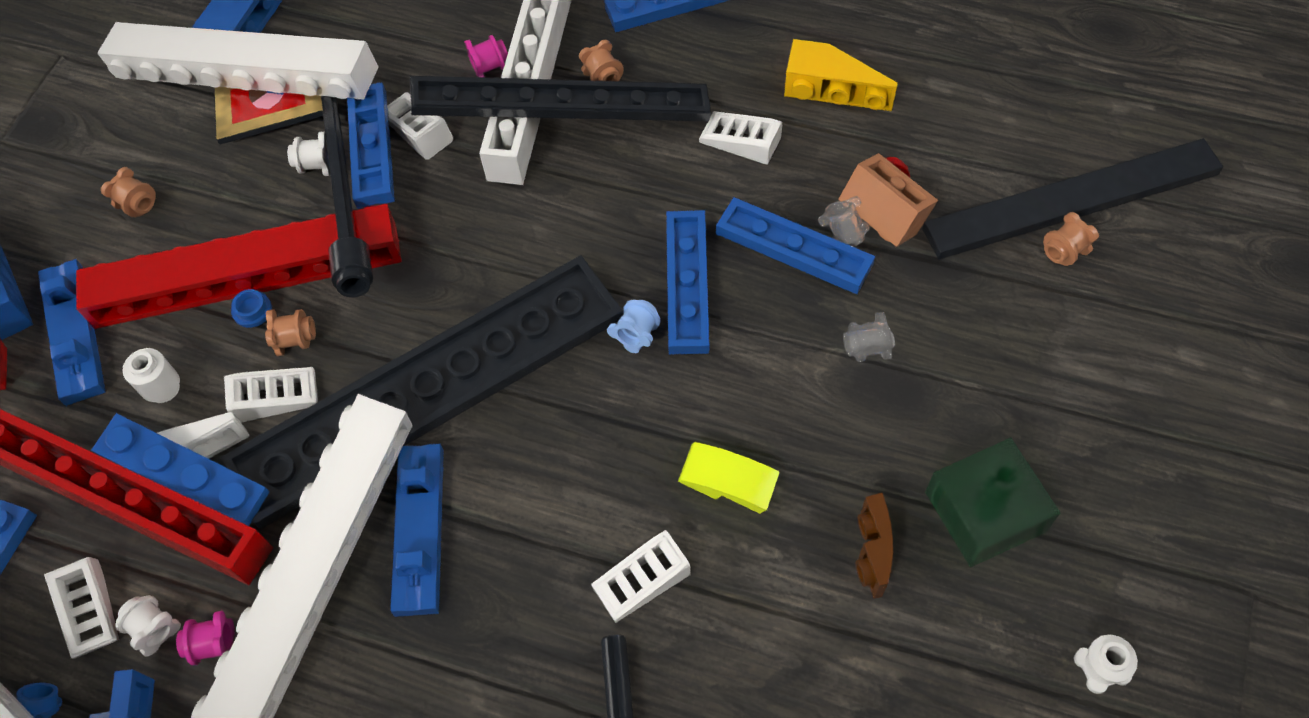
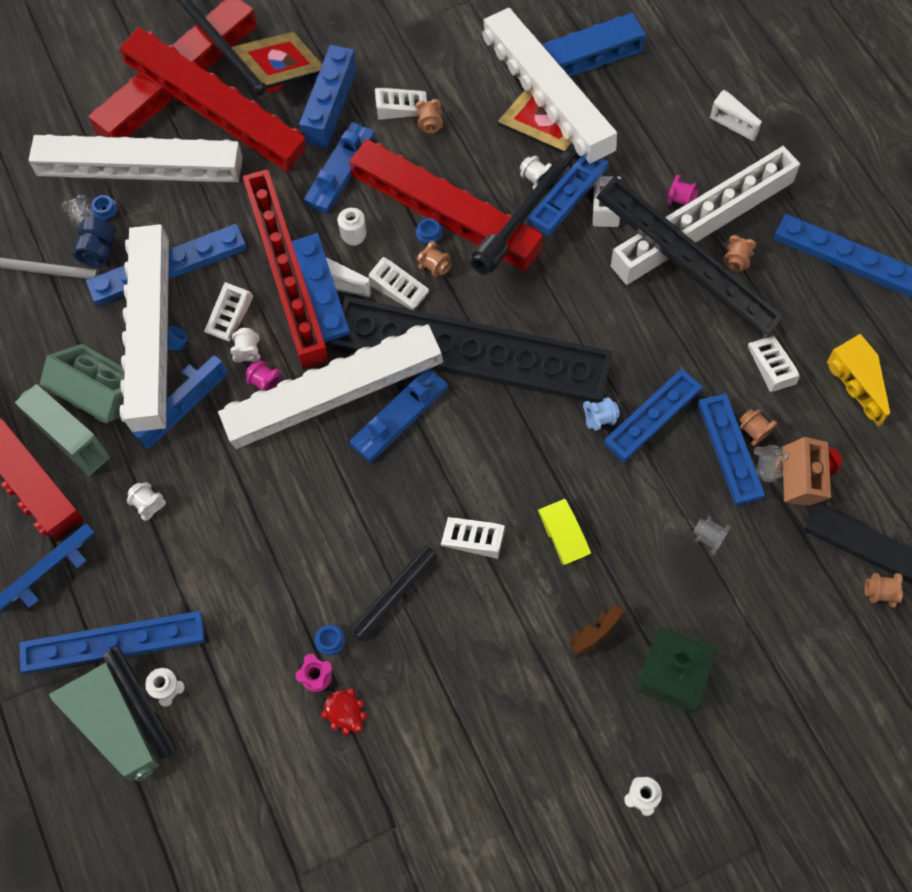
camera: 45 degrees right, 5 degrees up
none -> white slope [375,88,427,120]
none -> nougat brick [739,409,778,447]

